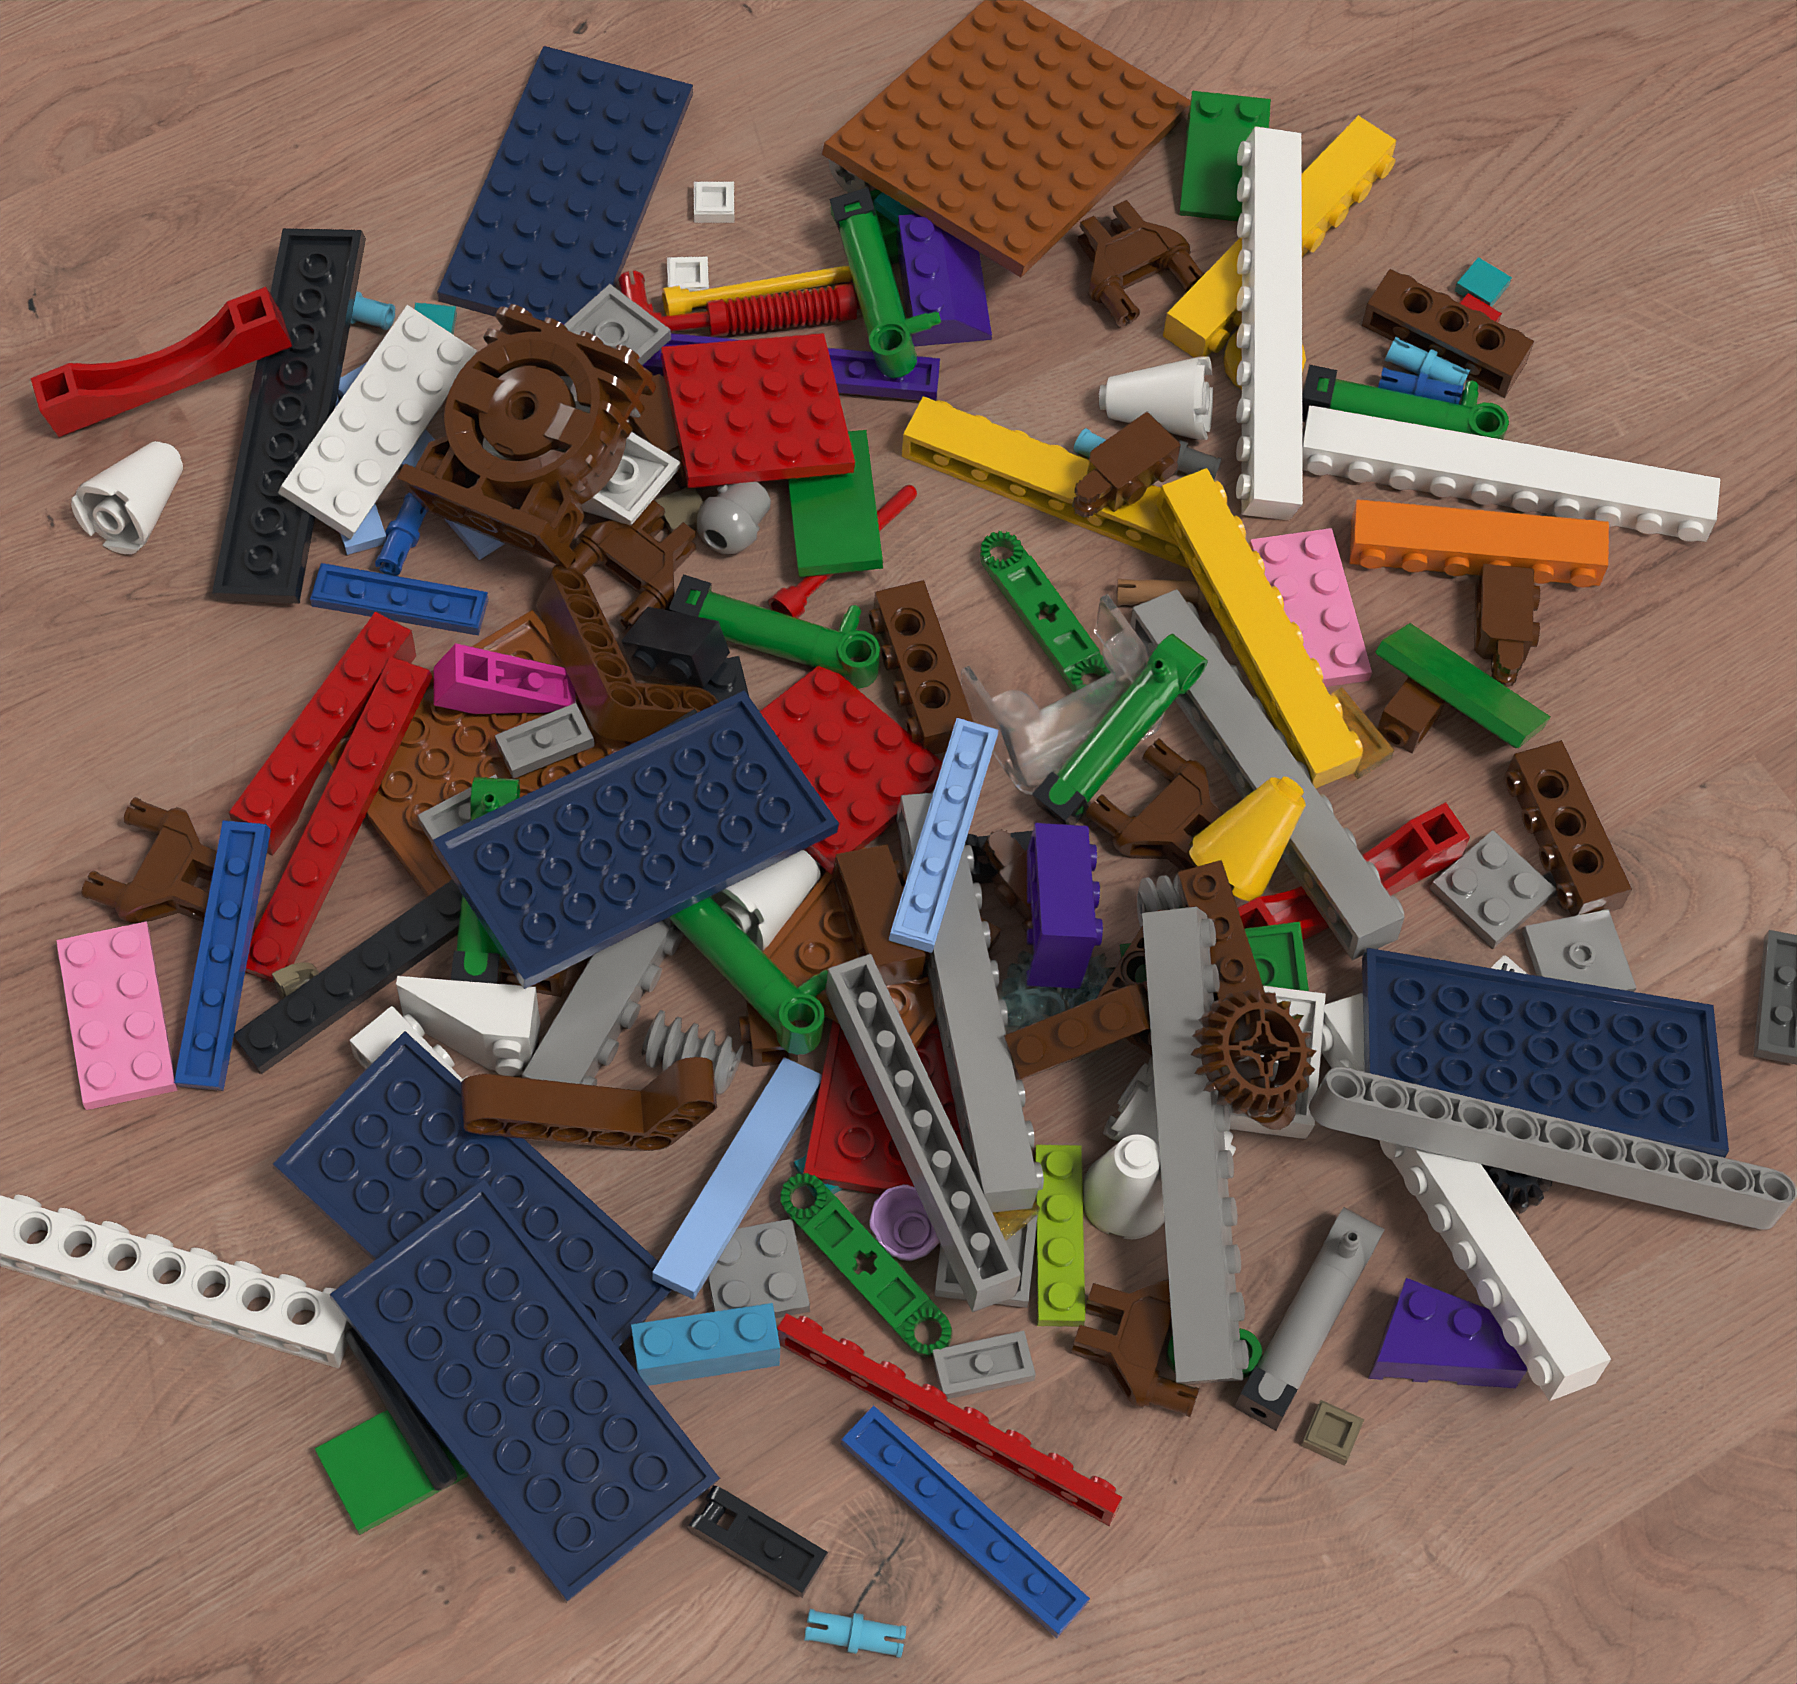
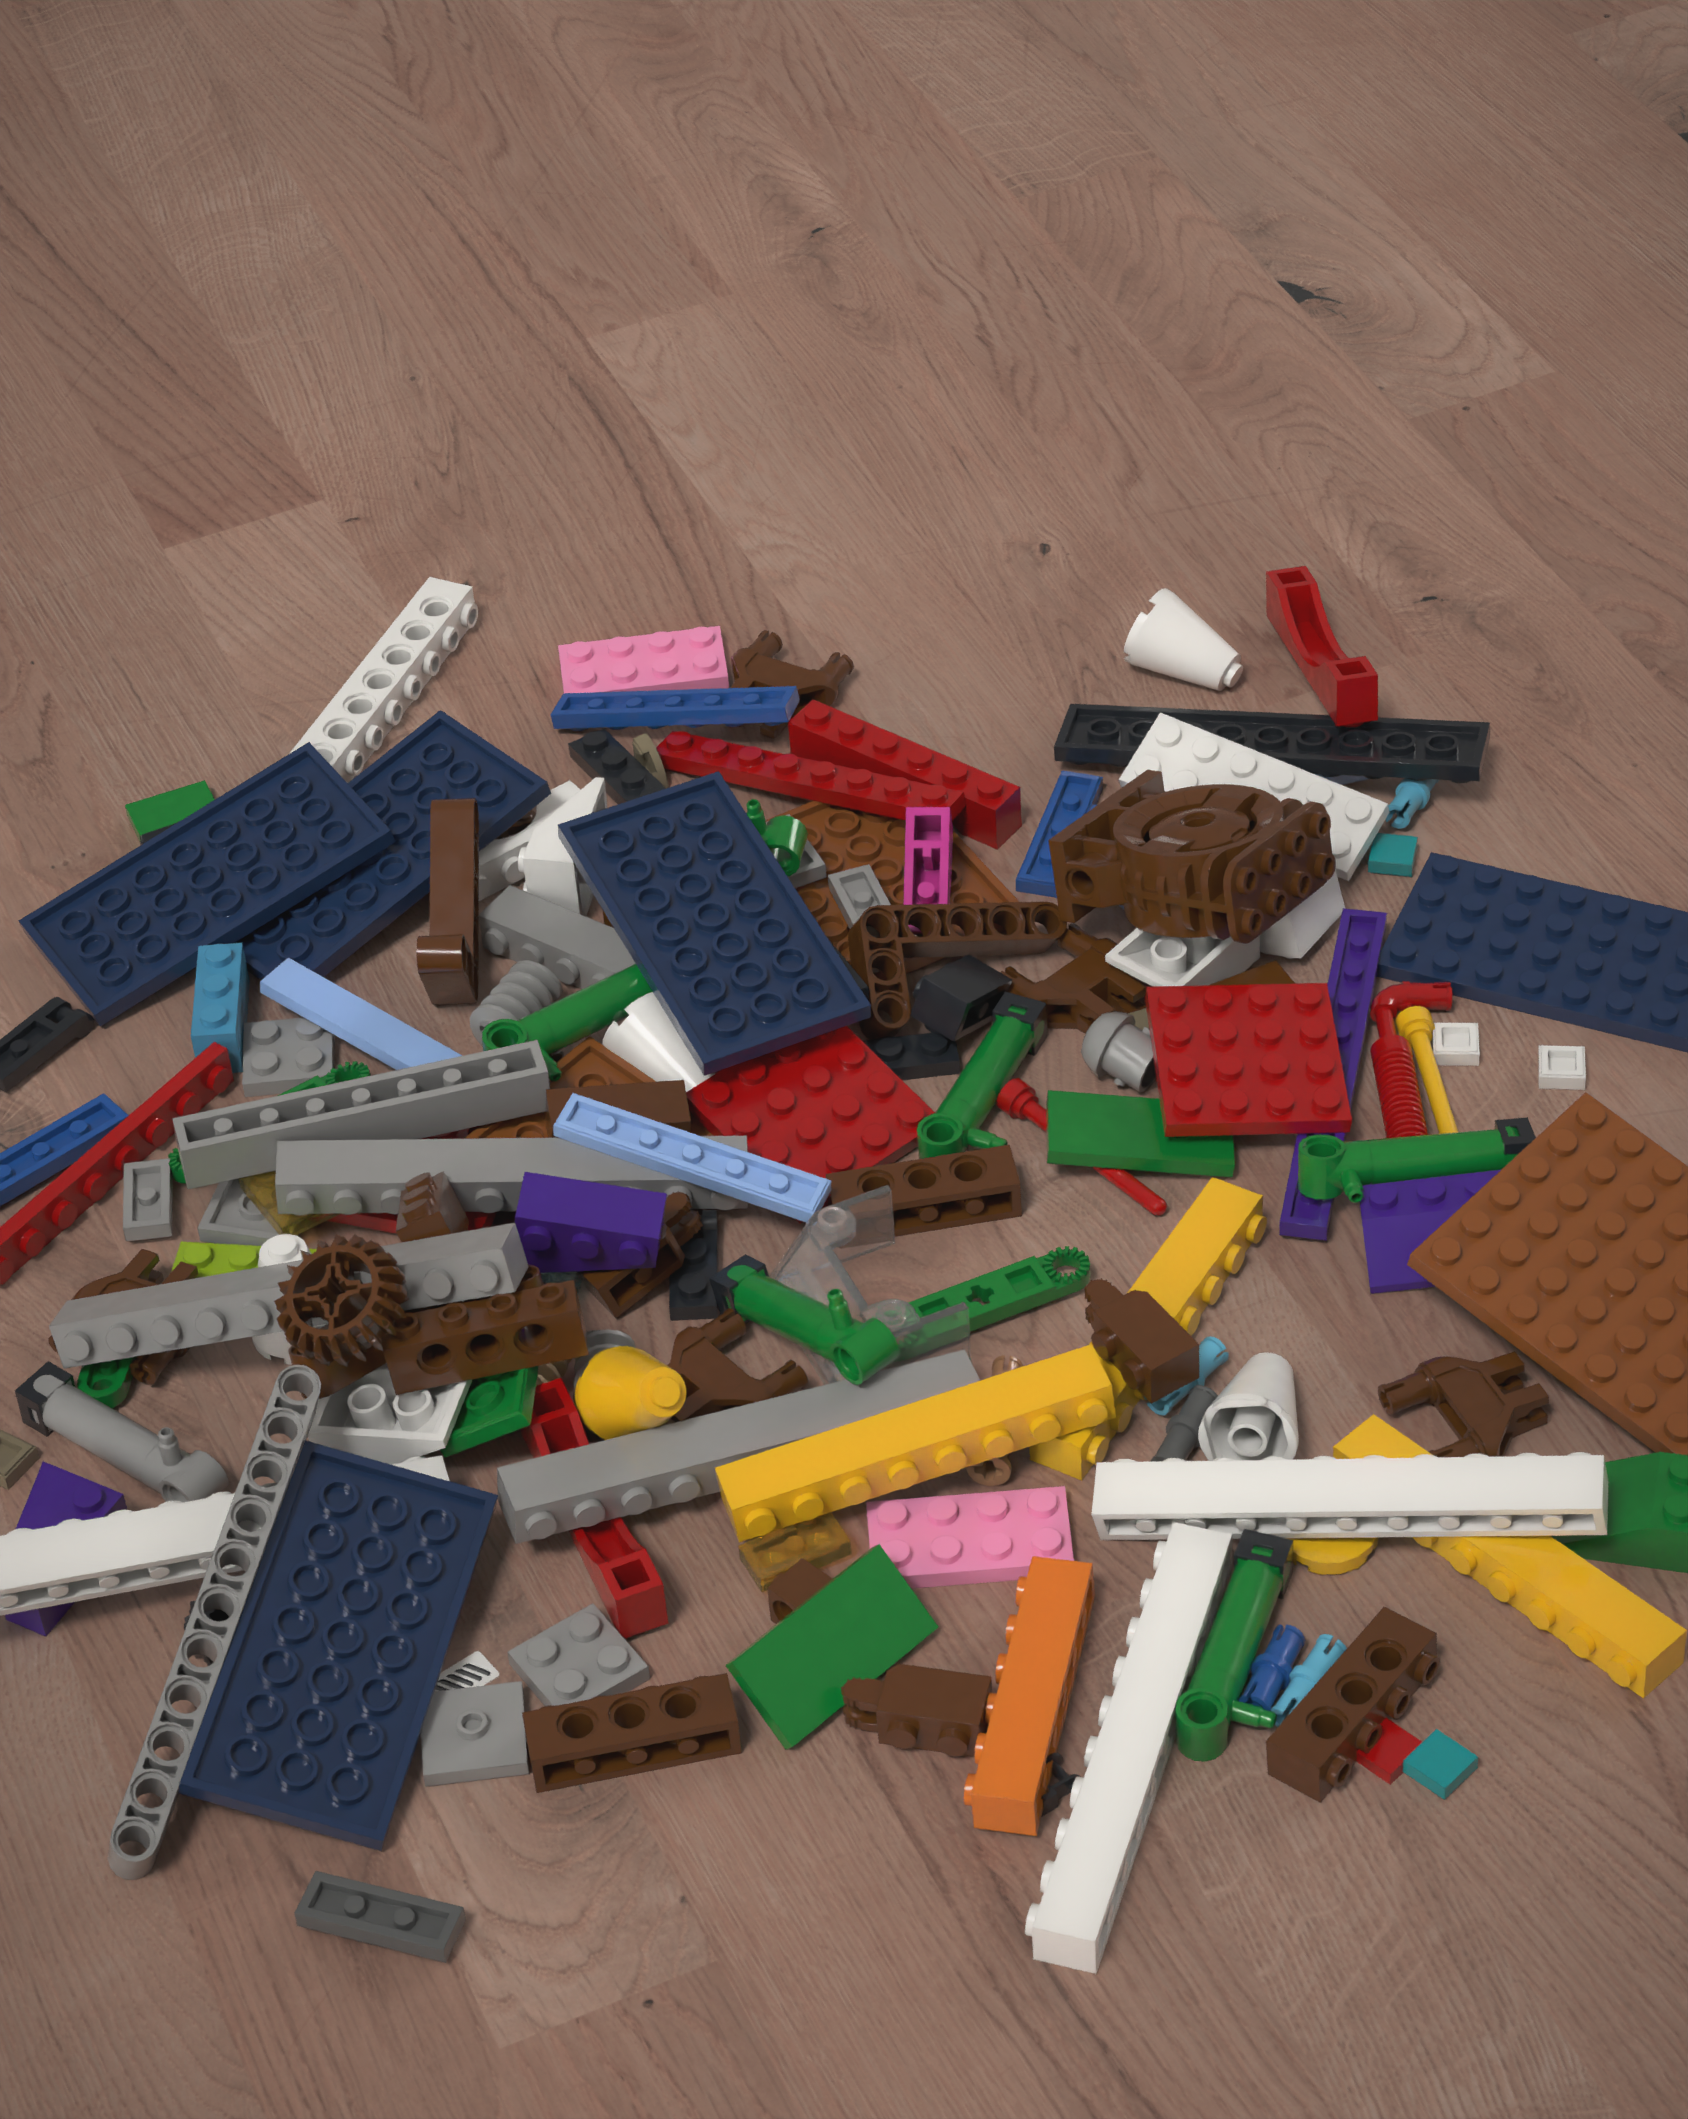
camera: 105 degrees right, 20 degrees down
light grey plate [564,284,671,365] -> none

